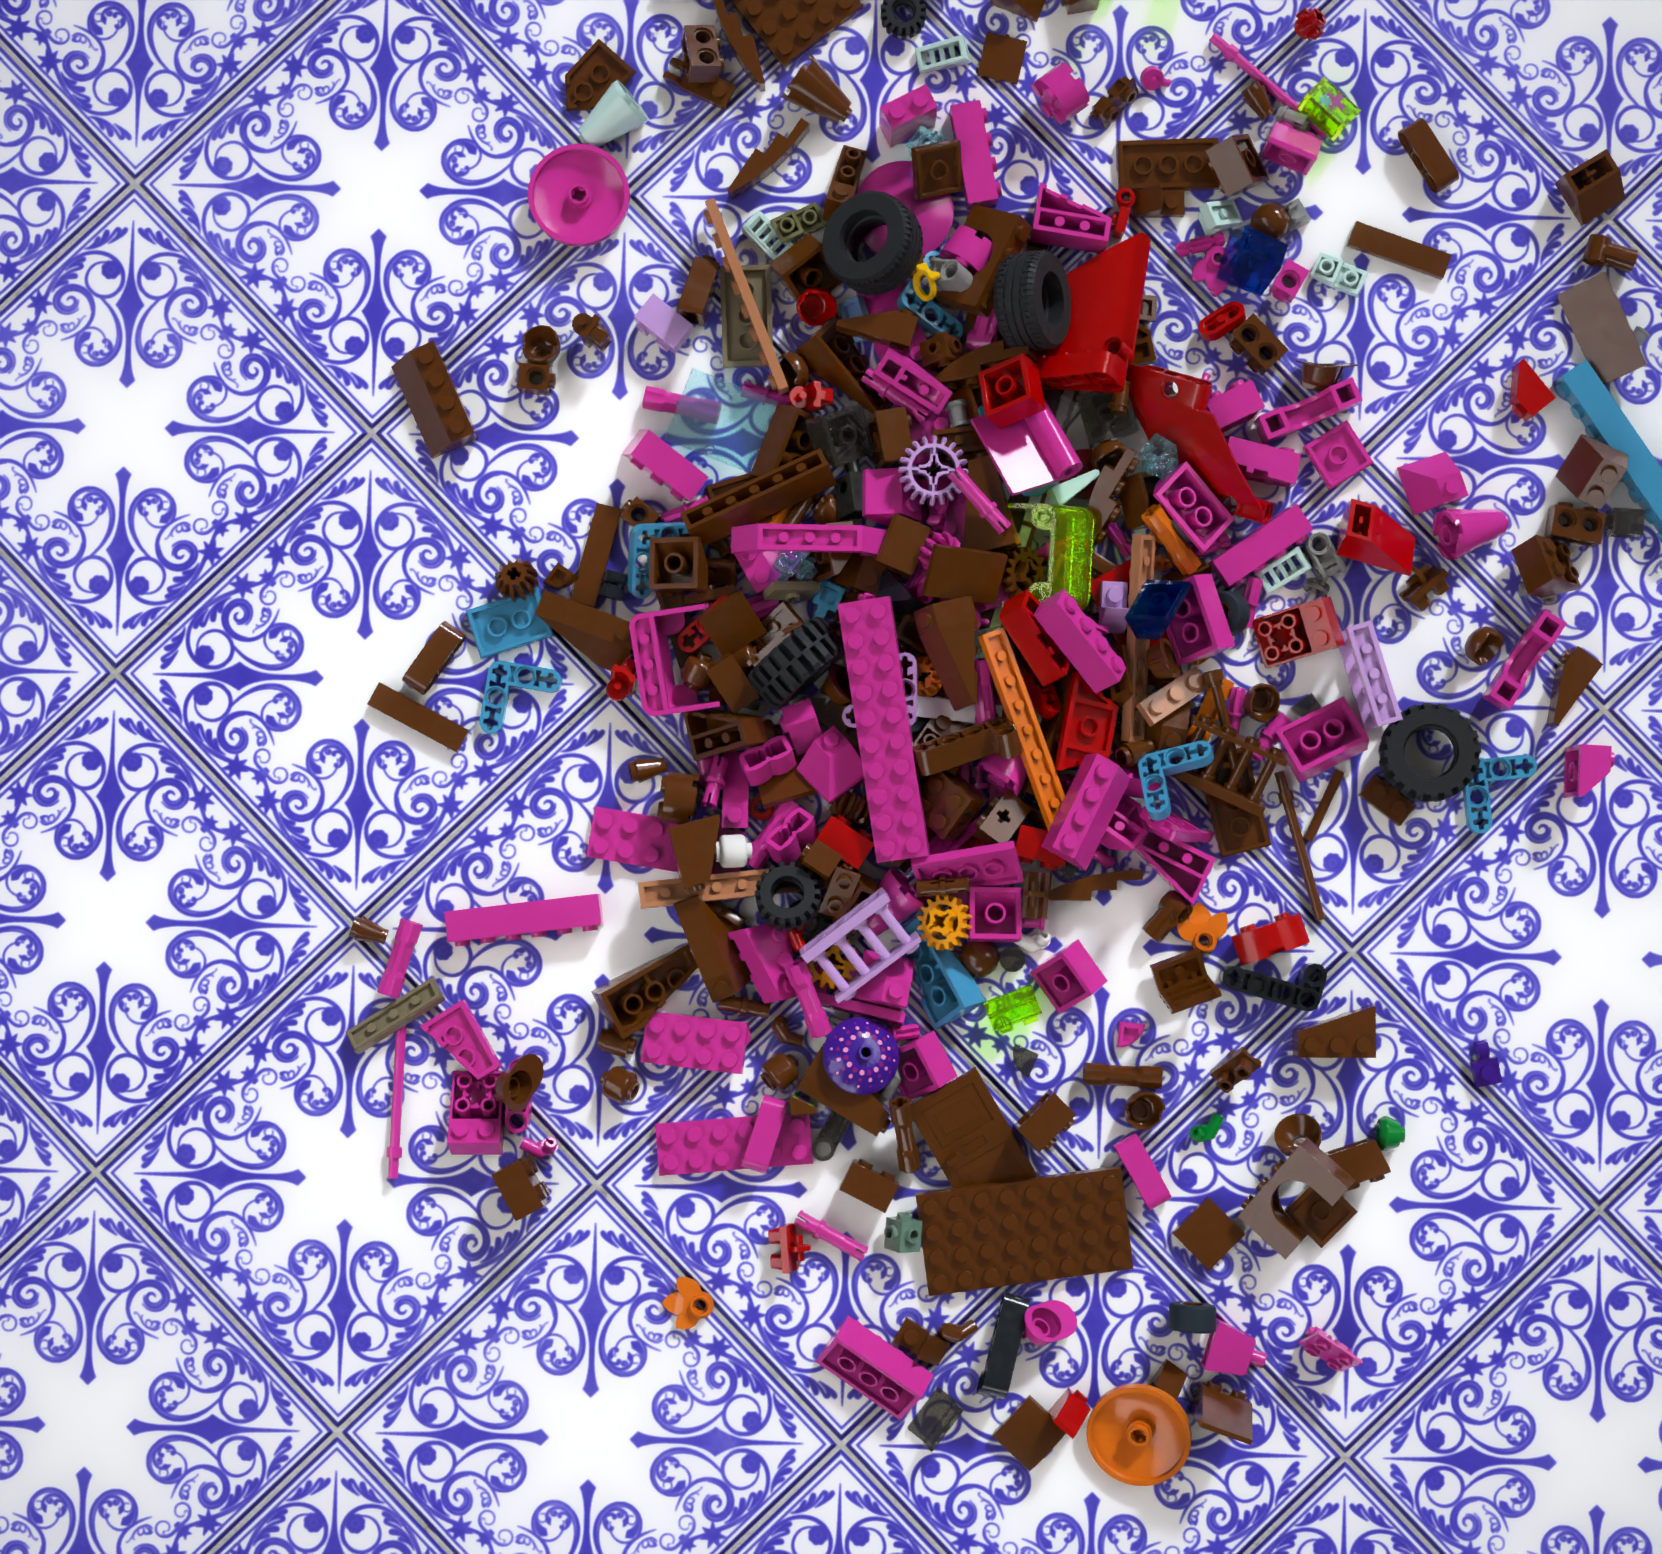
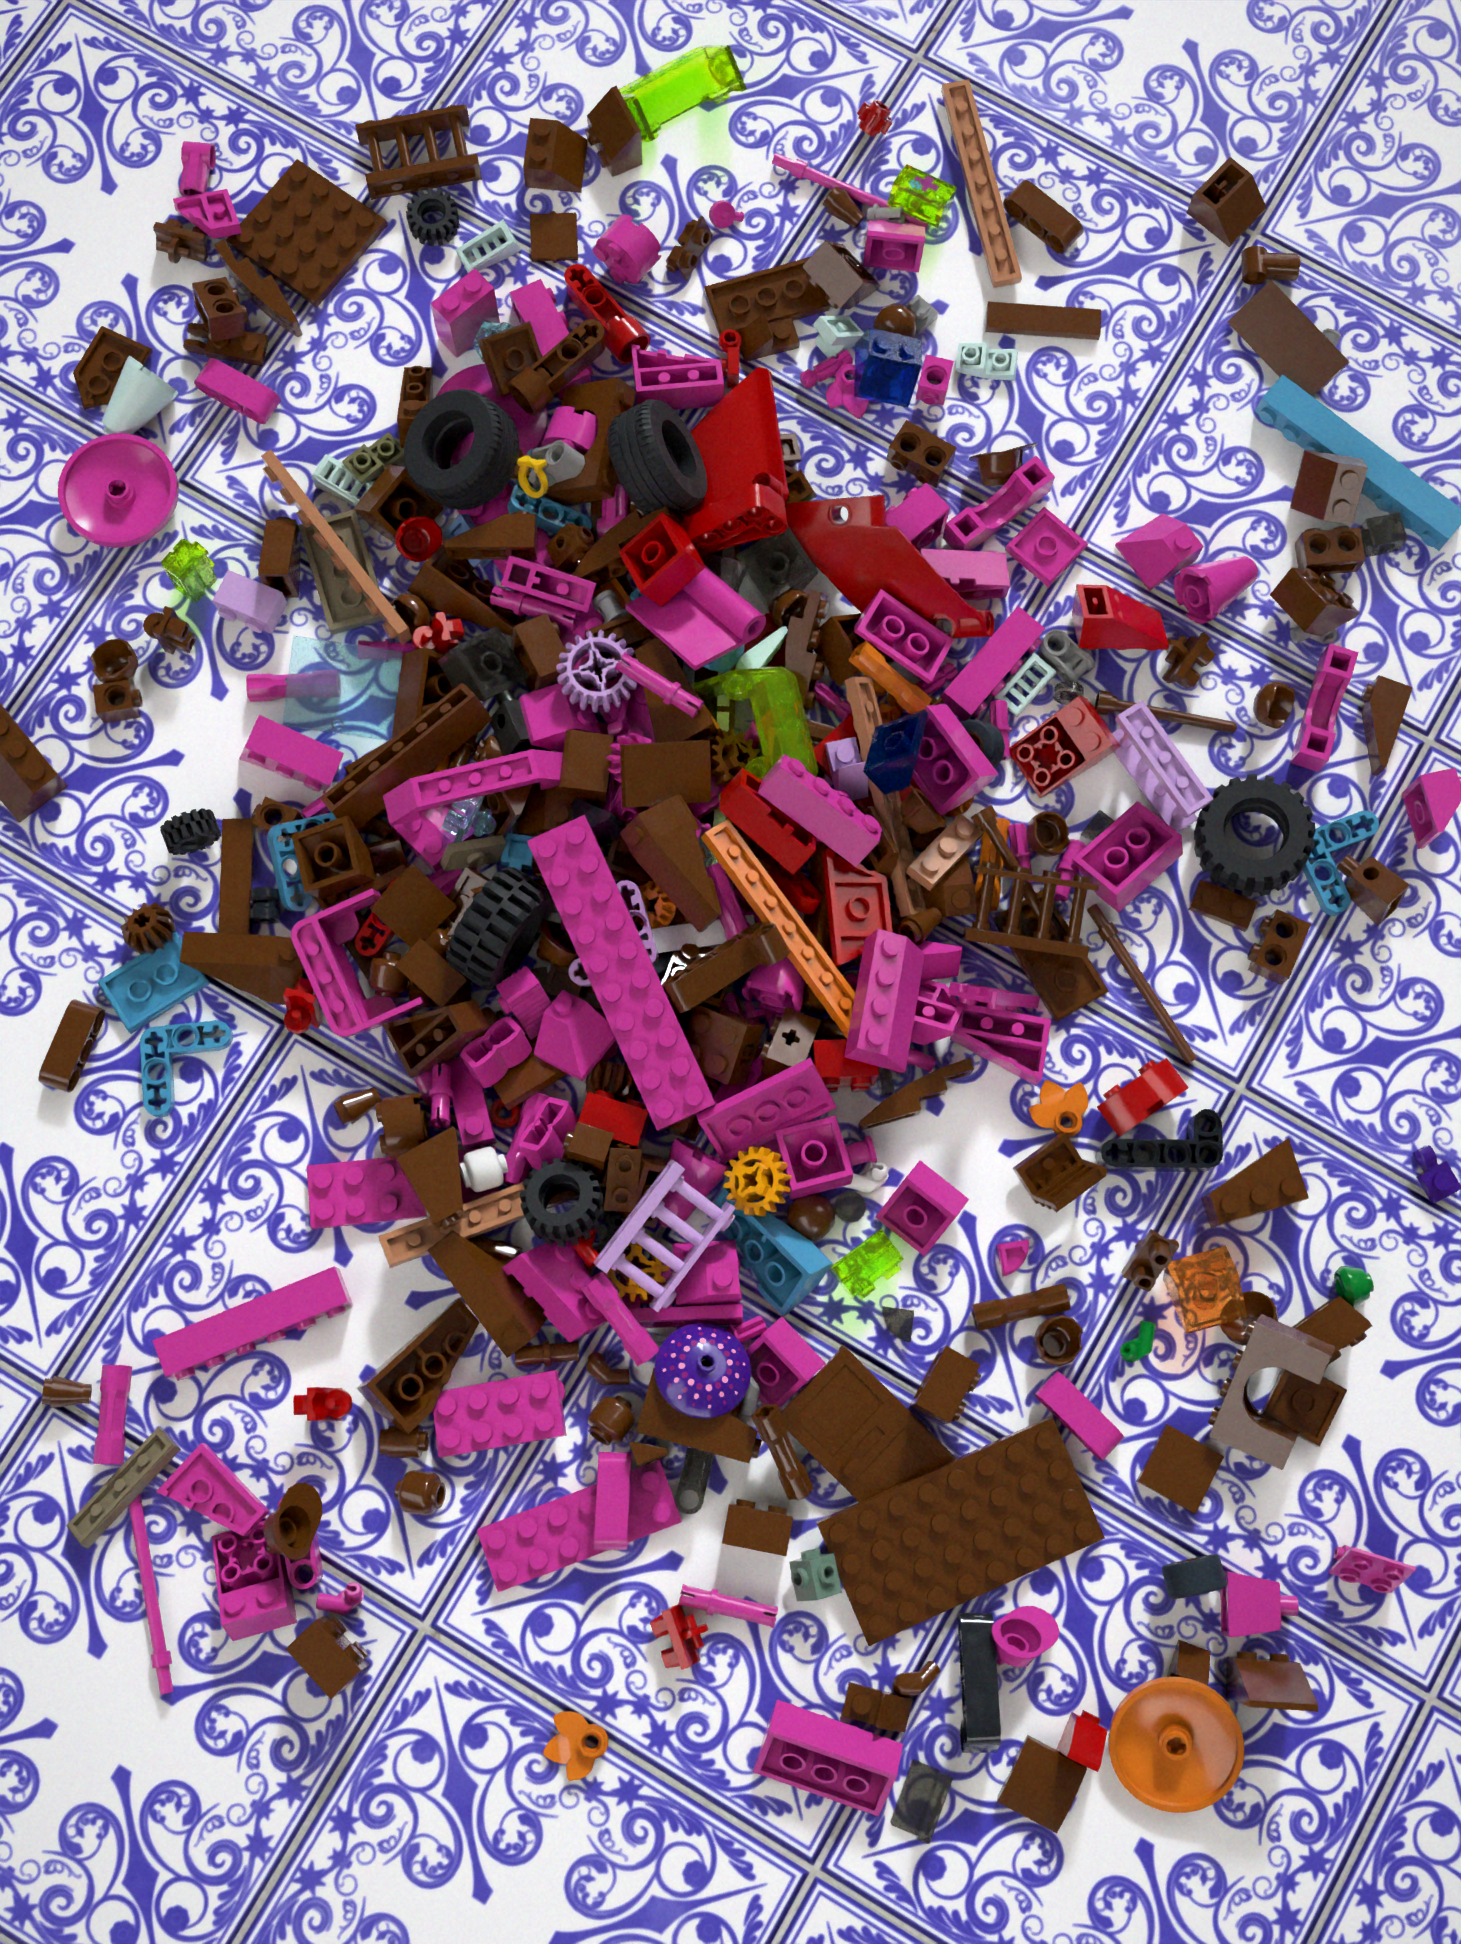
camera: 20 degrees left, 10 degrees down
reddish brown tile [367,682,470,753] -> none
reddish brown tile [543,563,579,589] -> none
reddish brown slope [727,118,810,200] -> none
reddish brown cone [781,55,853,124] -> none
reddish brown pin [916,876,970,897] -> none
reddish brown hips [1022,871,1052,920] -> none
reddish brown pin [1109,381,1131,414] -> none
dark azure beam [1138,741,1214,821] -> none
clear light blue brick [1140,433,1179,480] -> none
reddish brown piece [1142,890,1193,944] -> none
red plate [1198,302,1246,341] -> none
reddish brown bar [1303,769,1344,843] -> none
red slope [1509,359,1556,422] -> none
none -> black tyre [160,808,221,855]
none -> clear neon green brick [161,538,217,602]
none -> dark pink beam [194,358,281,425]
none -> red hips [293,1387,353,1421]
none -> reddish brown beam [507,319,606,416]
none -> red beam [564,264,651,365]
none -> nougat plate [941,79,1022,288]
none -> reddish brown piece [1094,690,1237,733]
none -> clear orange slope [1163,1245,1247,1335]
none -> reddish brown brick [1247,909,1311,985]
none -> reddish brown torso [1337,855,1410,926]

